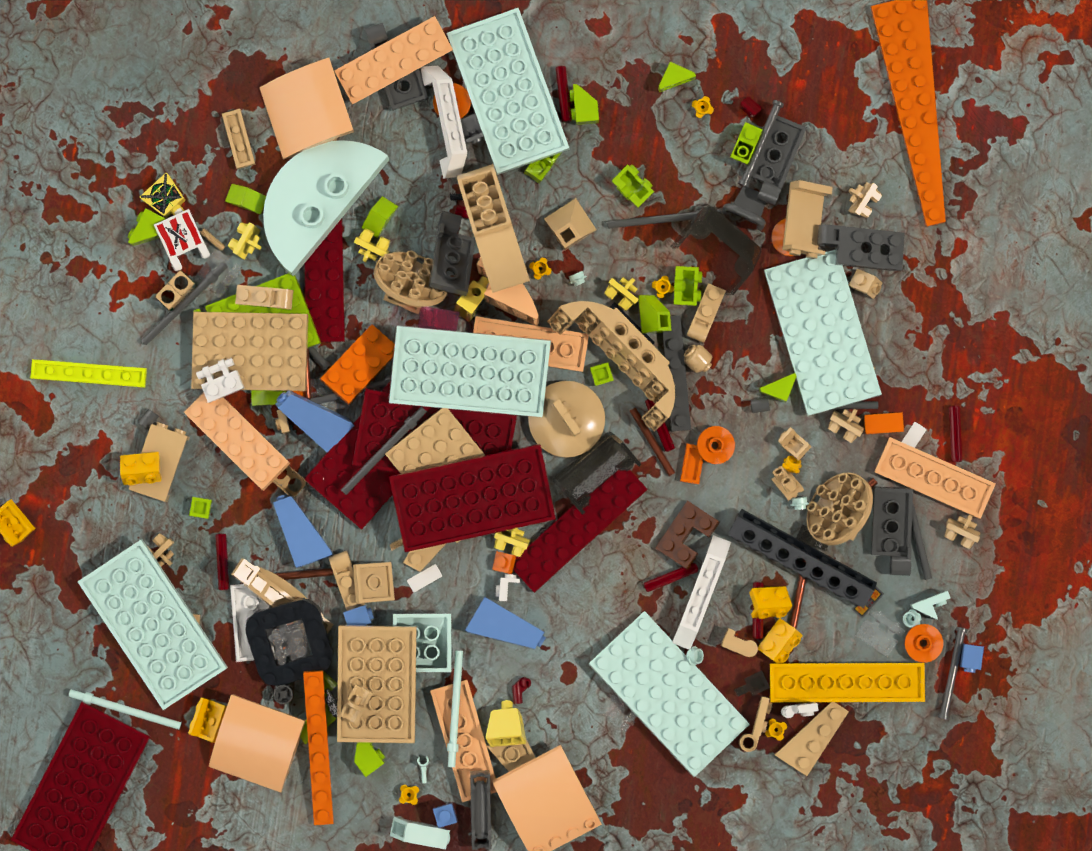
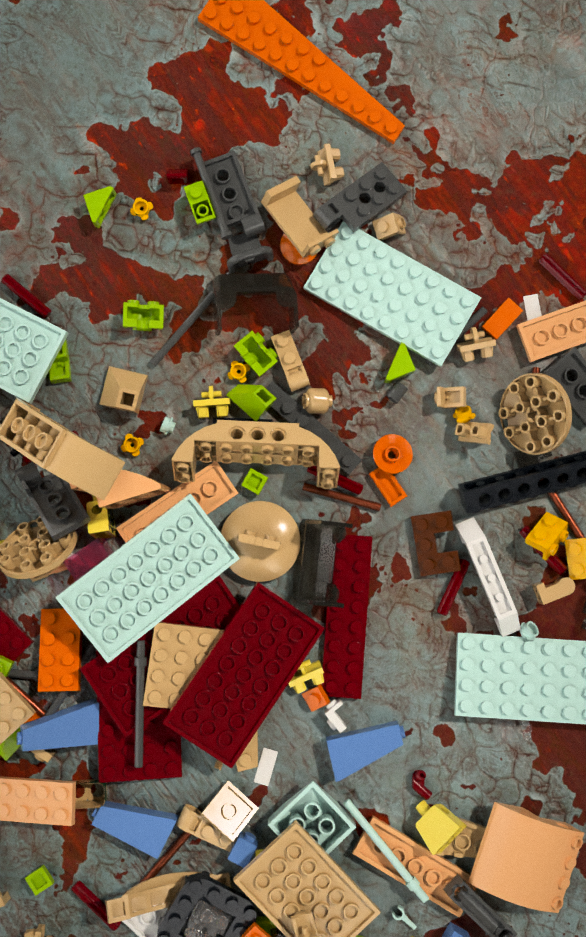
camera: 45 degrees left, 0 degrees up
lime slope [569,84,599,125] -> none
light aqua plate [790,497,809,510] -> none

